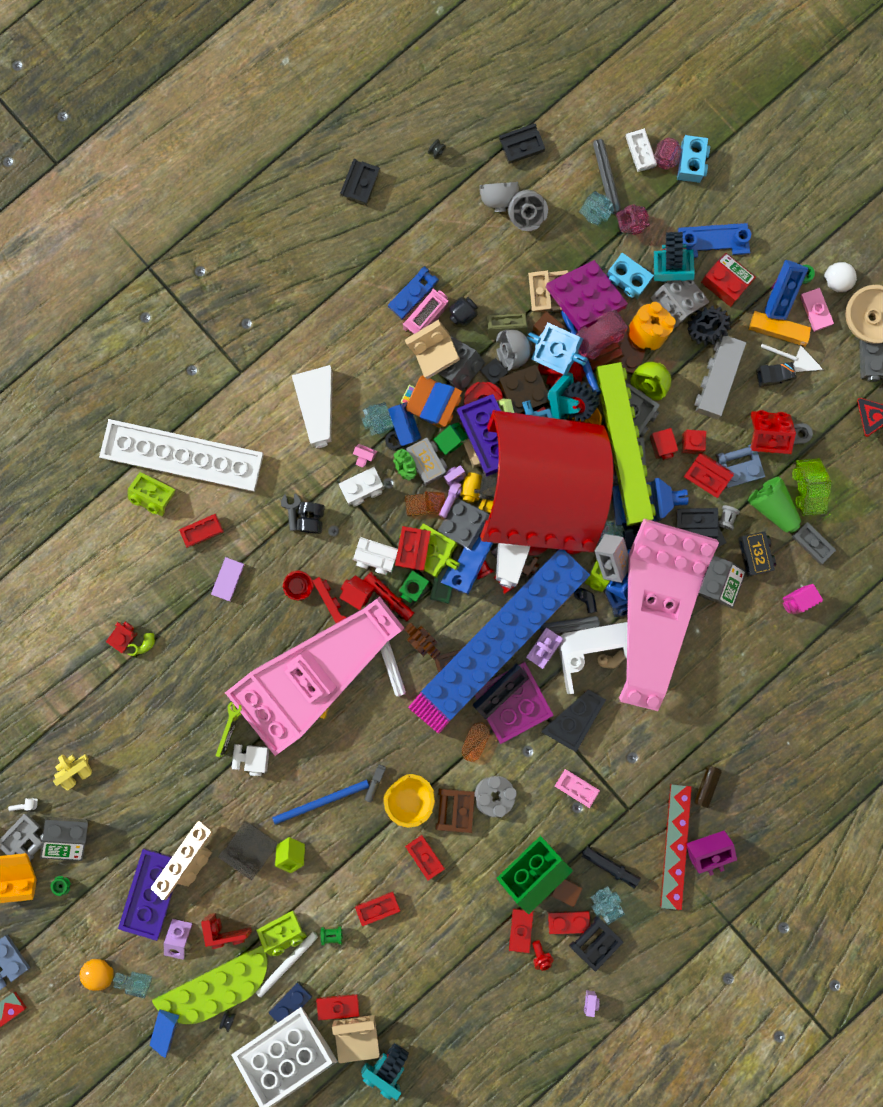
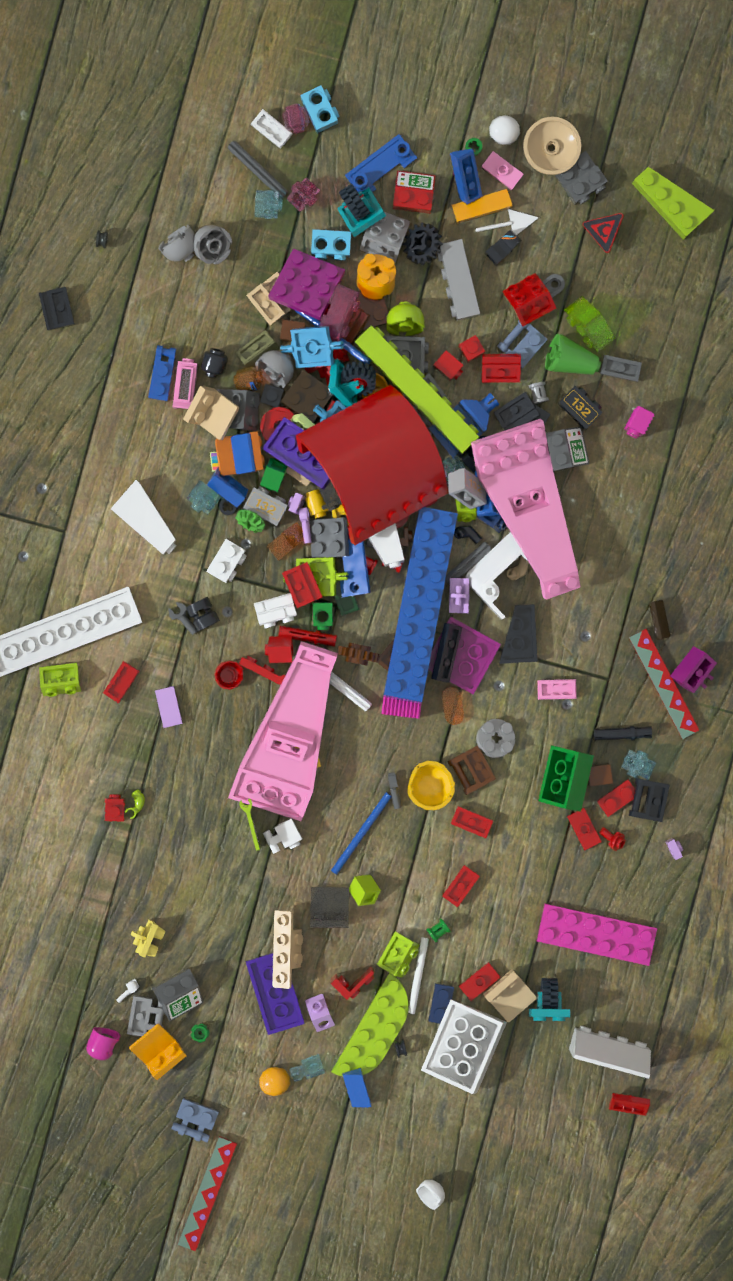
camera: 35 degrees left, 5 degrees up
bright pink tile [353,444,377,467] -> none
black plate [499,123,545,164] -> none
none -> clear orange head [234,366,263,391]
none -> dark pink plate [536,903,657,966]

